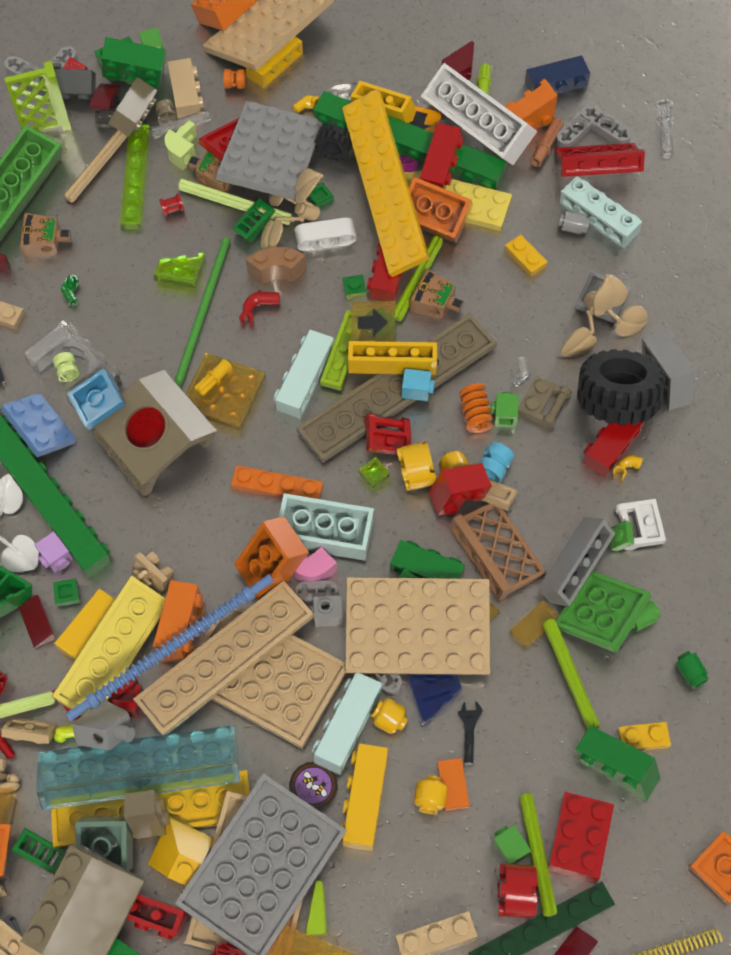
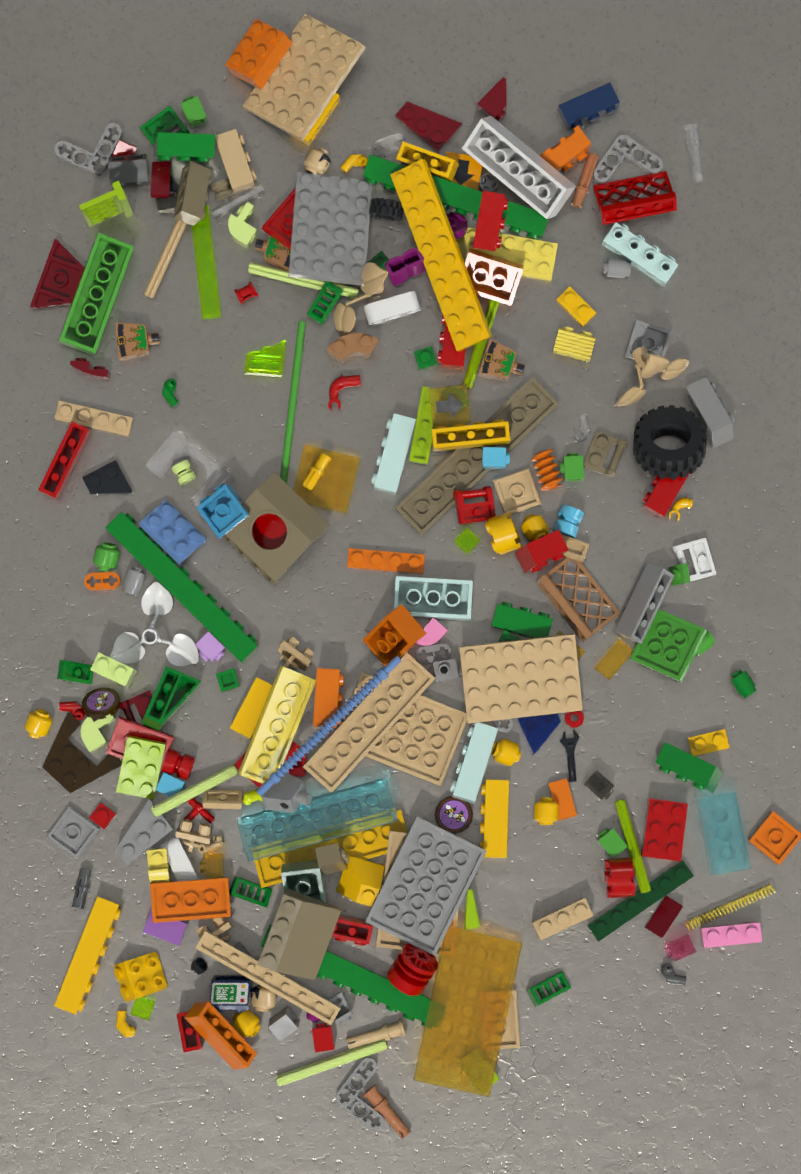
camera: 10 degrees left, 20 degrees up
dark red slope [18,595,56,649] -> none
orange wheel [223,69,245,89] -> none
lime axle [476,63,492,94] -> none
lime axle [543,618,600,730] -> none
none -> tan head [303,147,331,175]
none -> magenta brick [384,248,426,285]
none -> dark red wing [395,101,462,153]
none -> tan tile [493,468,541,515]
none -> light yellow brick [552,326,596,362]
none -> red plate [565,711,584,728]
none -> clear smoke brick [583,770,614,800]
none -> clear light blue brick [695,792,751,875]

